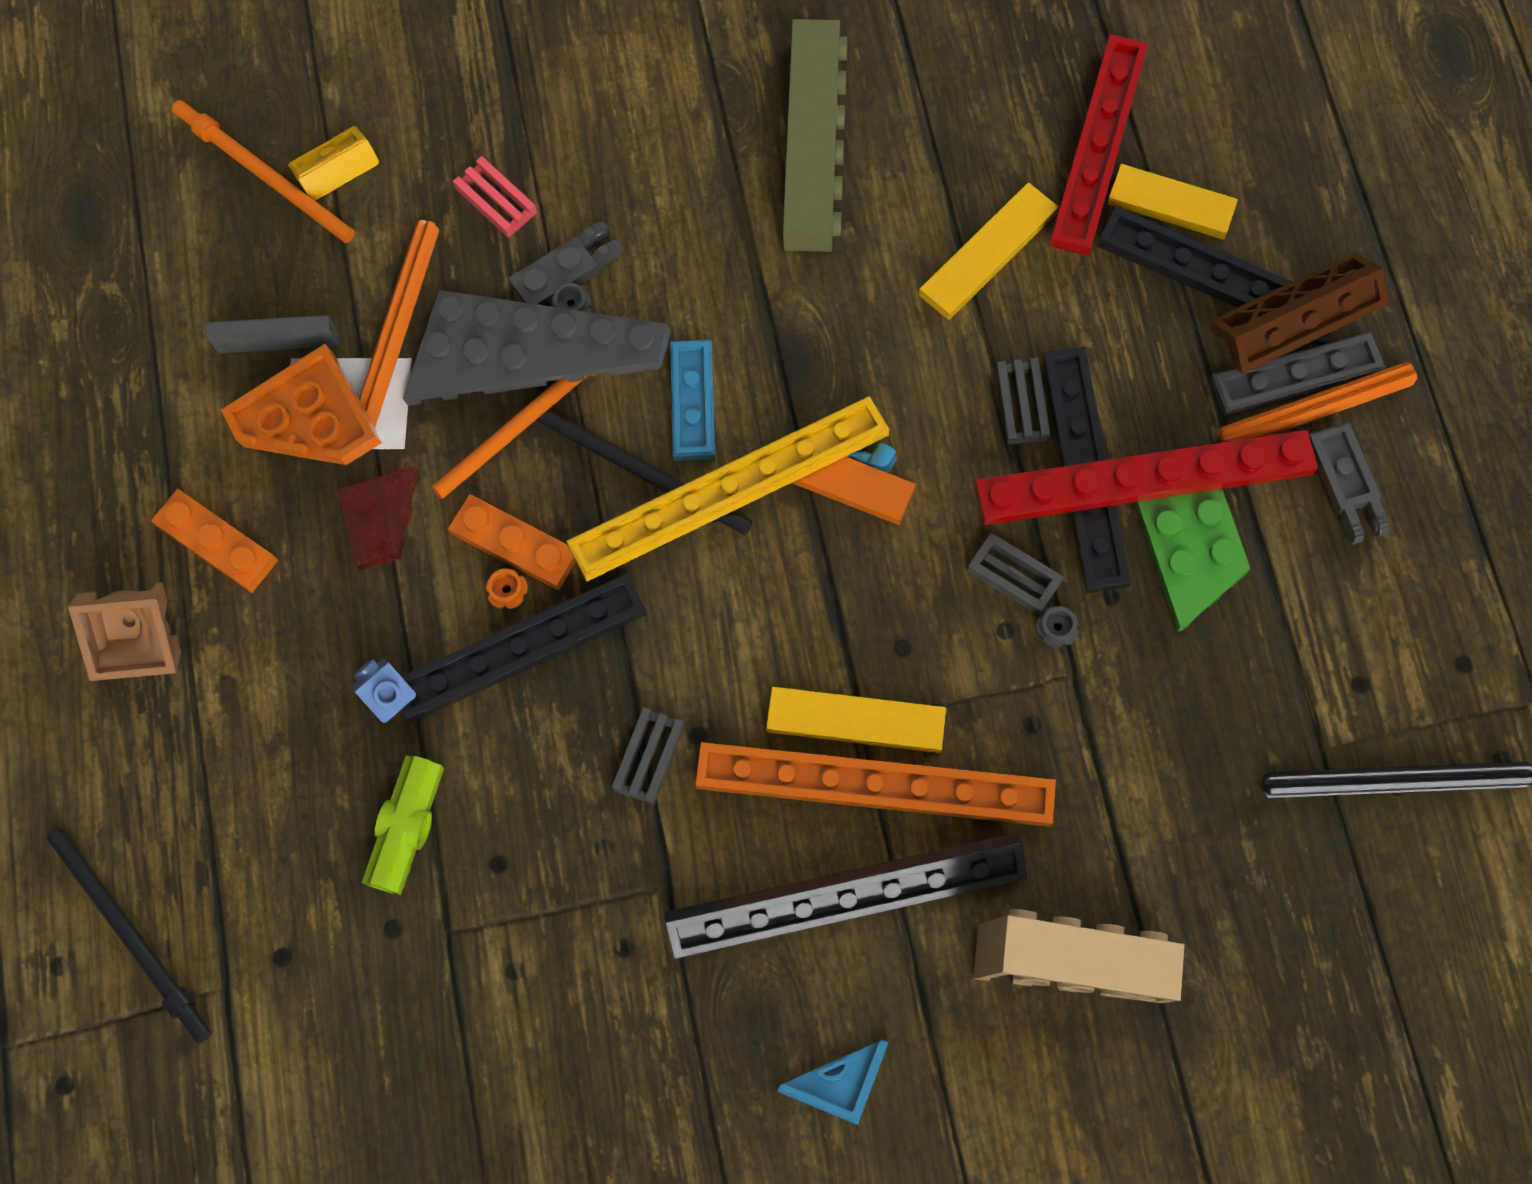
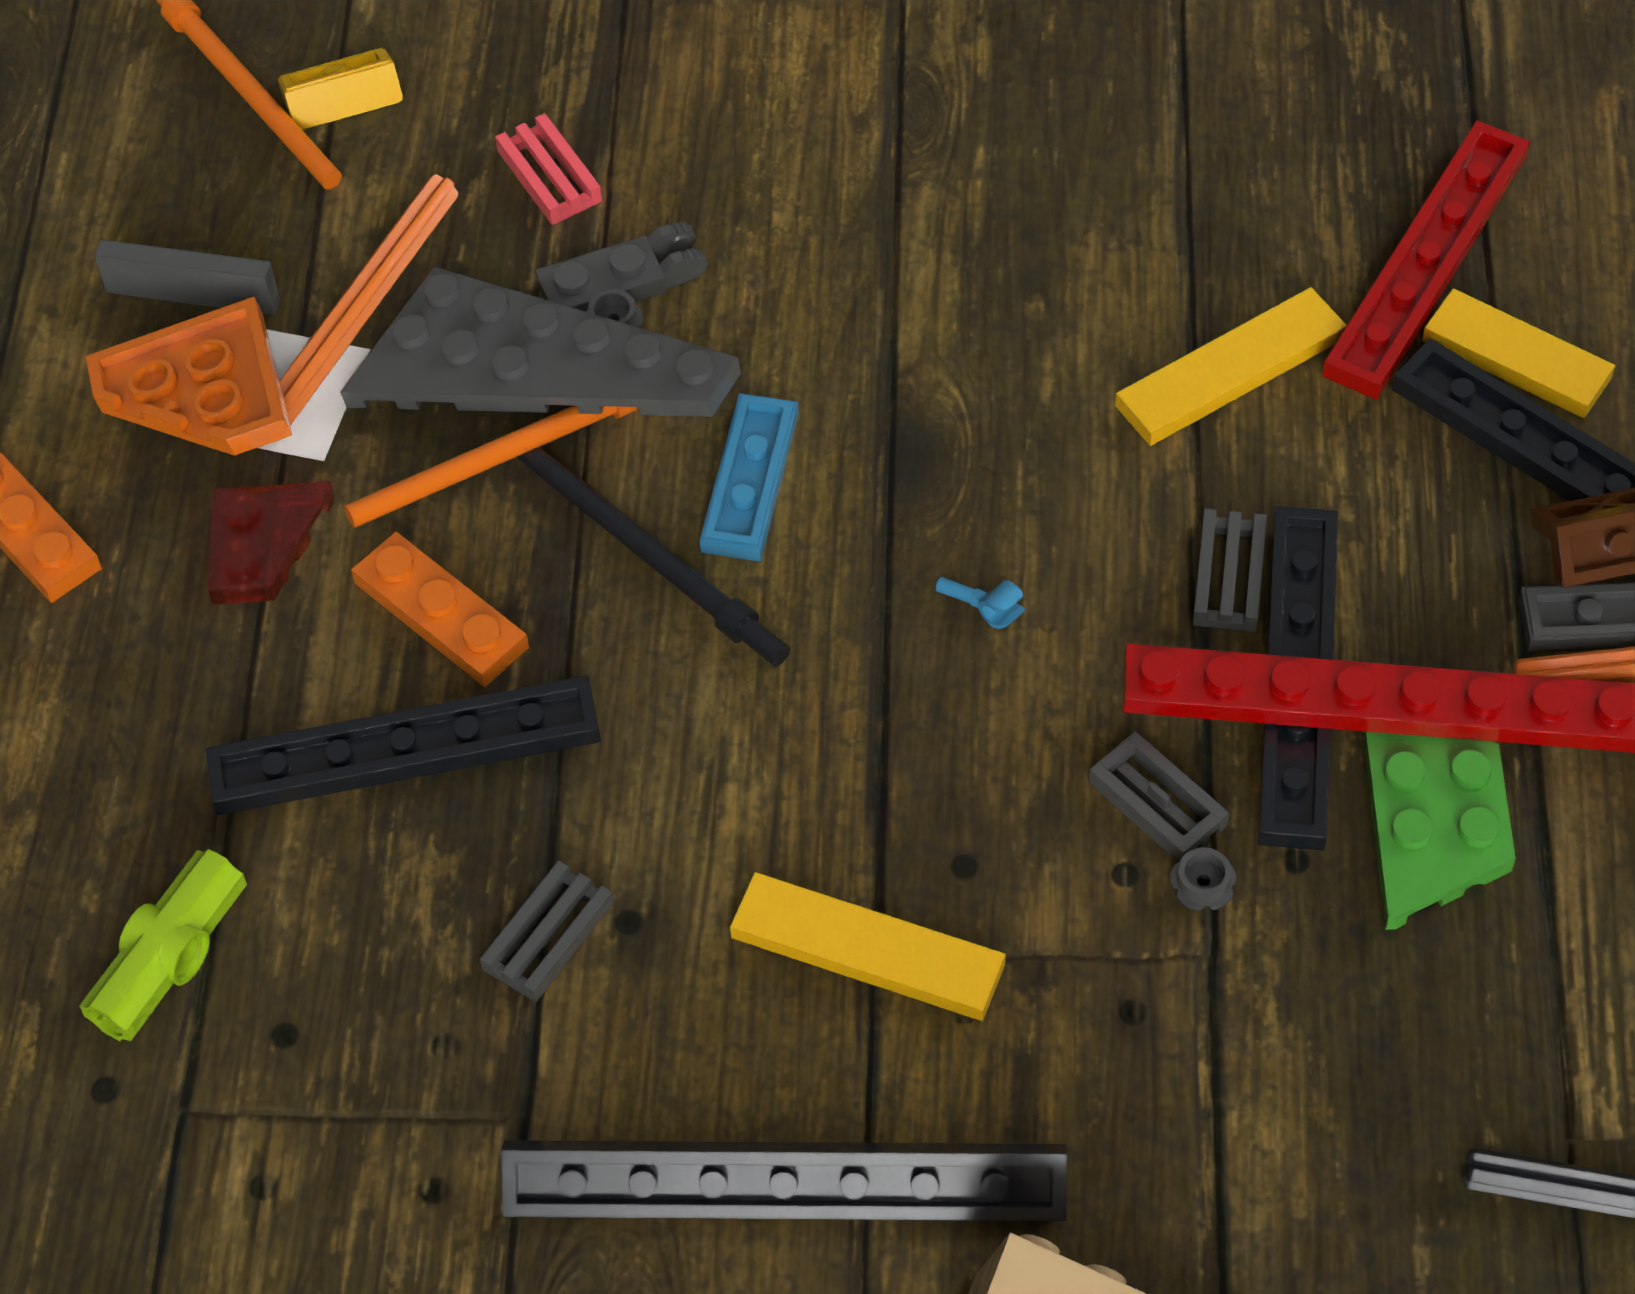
camera: 10 degrees right, 15 degrees down
medium blue bracket [351,658,416,723] -> none
orange plate [486,569,528,609] -> none
yellow tile [567,396,890,582] -> none
orange plate [695,742,1056,827] -> none
olive brick [783,19,847,252] -> none
orange tile [792,457,916,526] -> none

